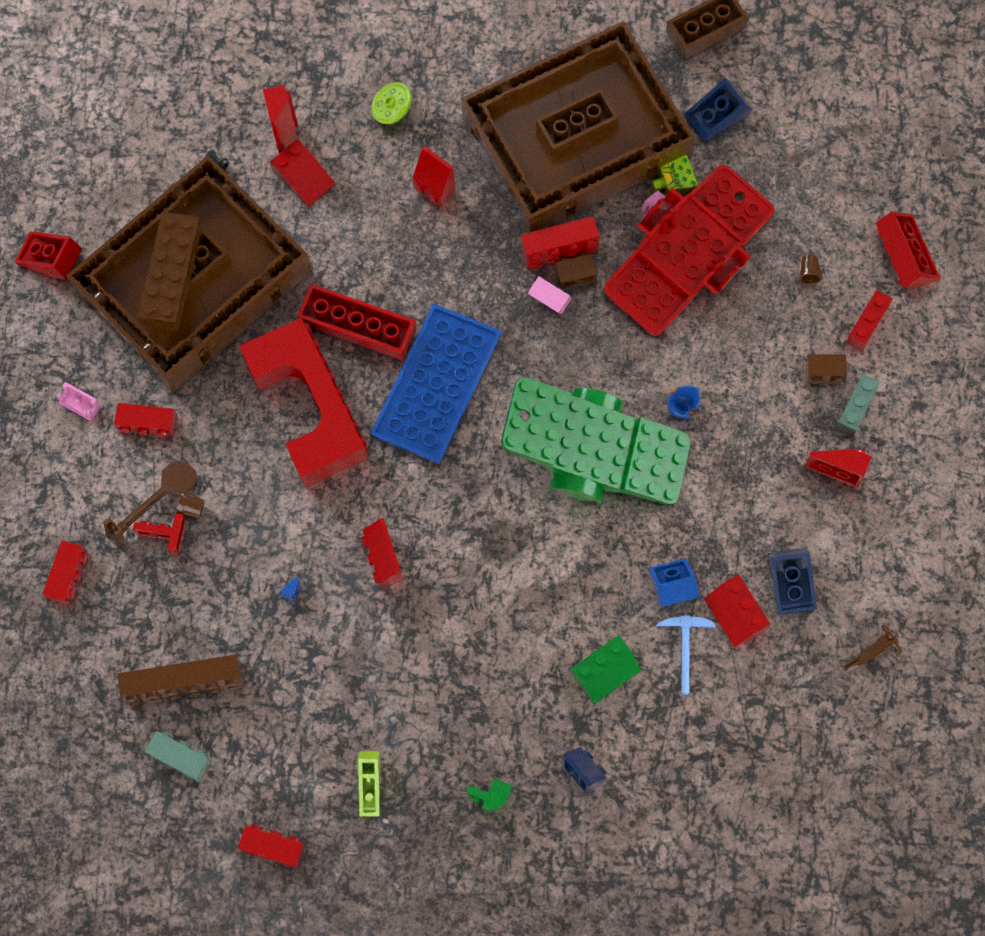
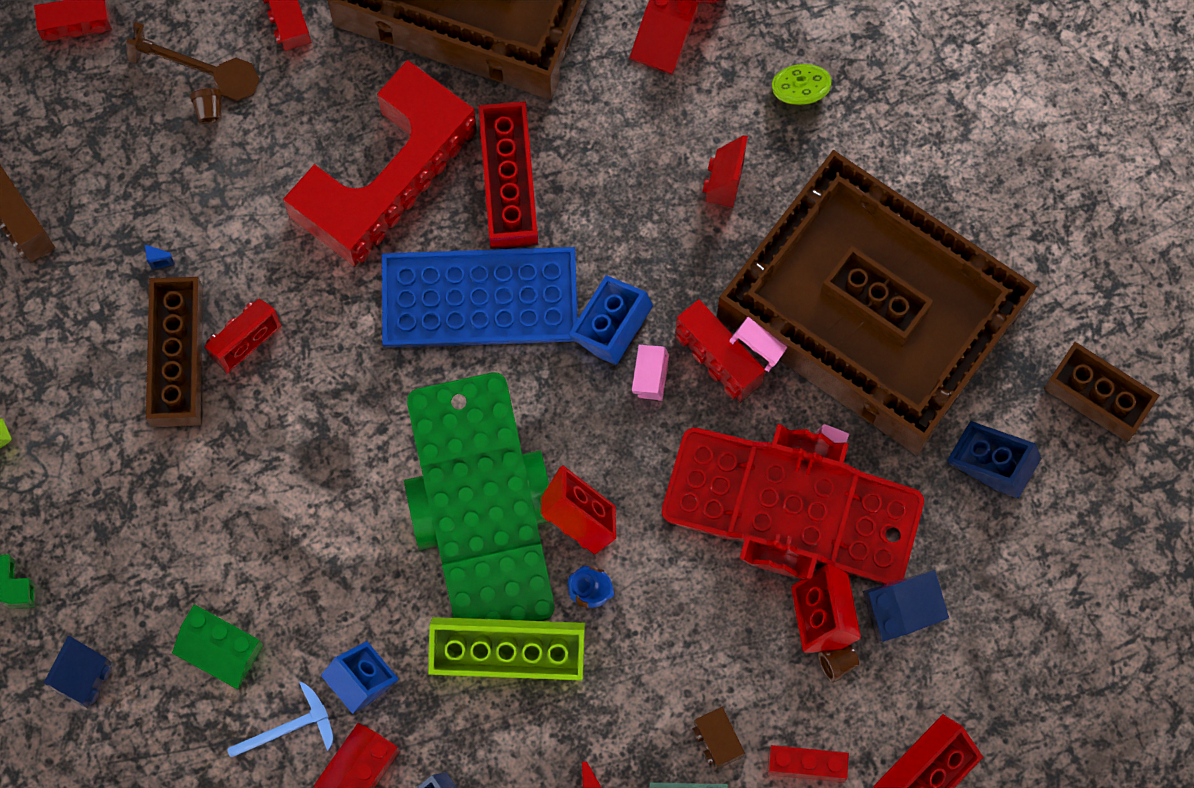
camera: 60 degrees right, 0 degrees up
red bracket [133,513,186,556] -> none
reddish brown brick [555,254,597,289] -> none
lime torso [652,155,698,196] -> none
none -> reddish brown brick [146,276,203,427]
none -> lime brick [428,617,585,680]
none -> red slope [541,465,616,555]
none -> blue slope [569,275,653,365]
none -> bright pink hinge [729,317,787,372]
none -> red slope [791,564,861,653]
none -> dark blue slope [862,570,949,642]

